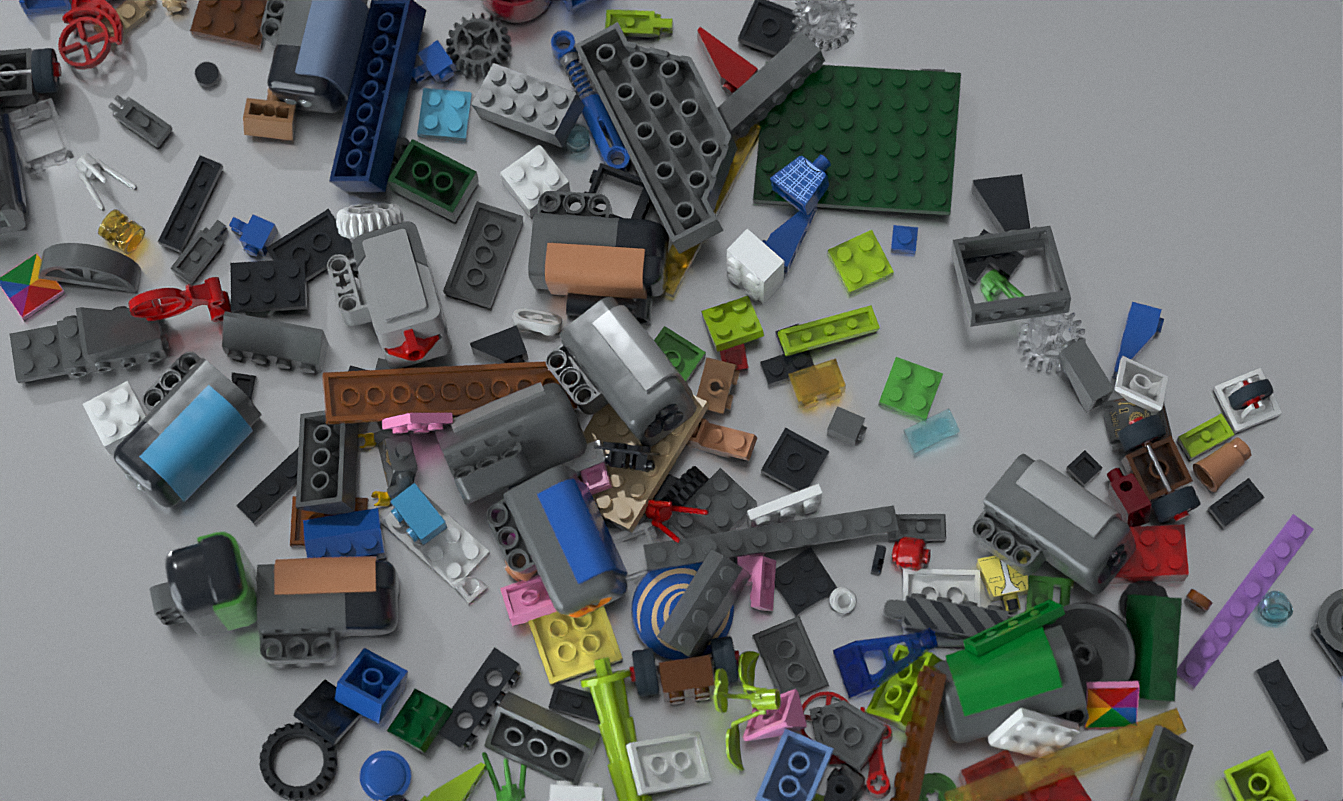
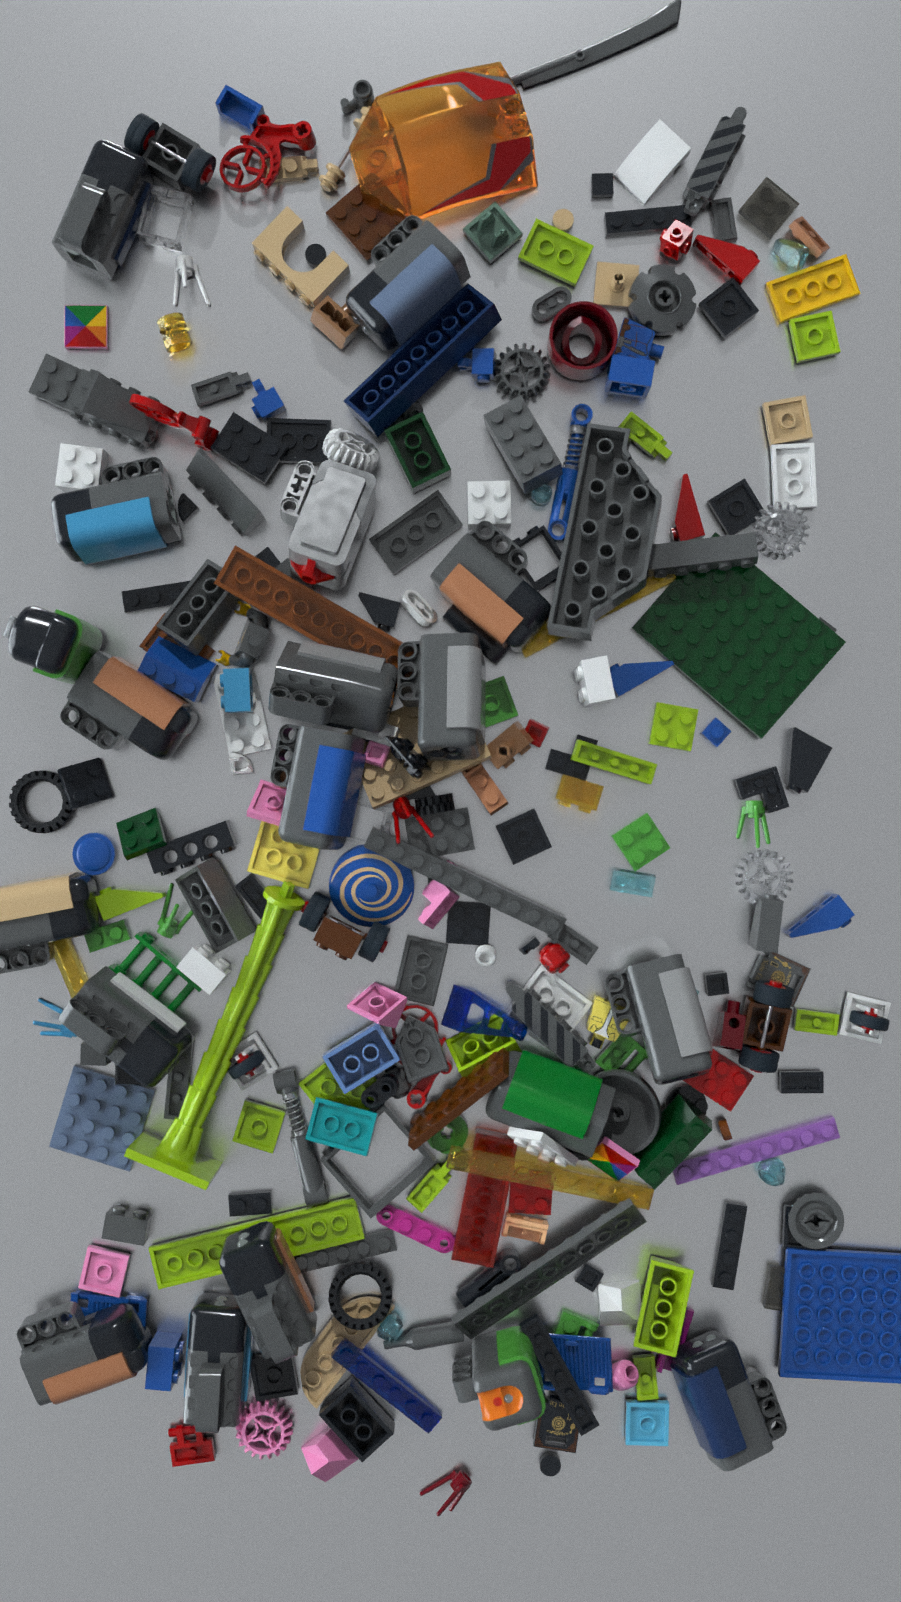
camera: 25 degrees right, 15 degrees up
dark grey window [38,243,141,293] -> none
dark grey hinge [108,95,173,148] -> none
black plate [158,155,223,253] -> none
blue brick [335,648,408,724] -> none
bright pink plate [382,413,453,434] -> none
medium azure plate [417,88,472,141] -> none
white plate [626,731,711,796] -> none
dark grey slope [657,549,751,658] -> none
lime plate [701,295,764,352] -> none
lime plant [714,651,781,770] -> none
white plate [747,484,822,528] -> none
blue torso [770,155,831,216] -> none
dark grey brick [827,406,867,447] -> none
dark grey window [951,225,1071,327] -> none
green plate [963,599,1065,656] -> none
white slope [1114,356,1168,412] -> none
nougat plant [1193,437,1252,492] -> none
none -> tan arch [252,206,350,308]

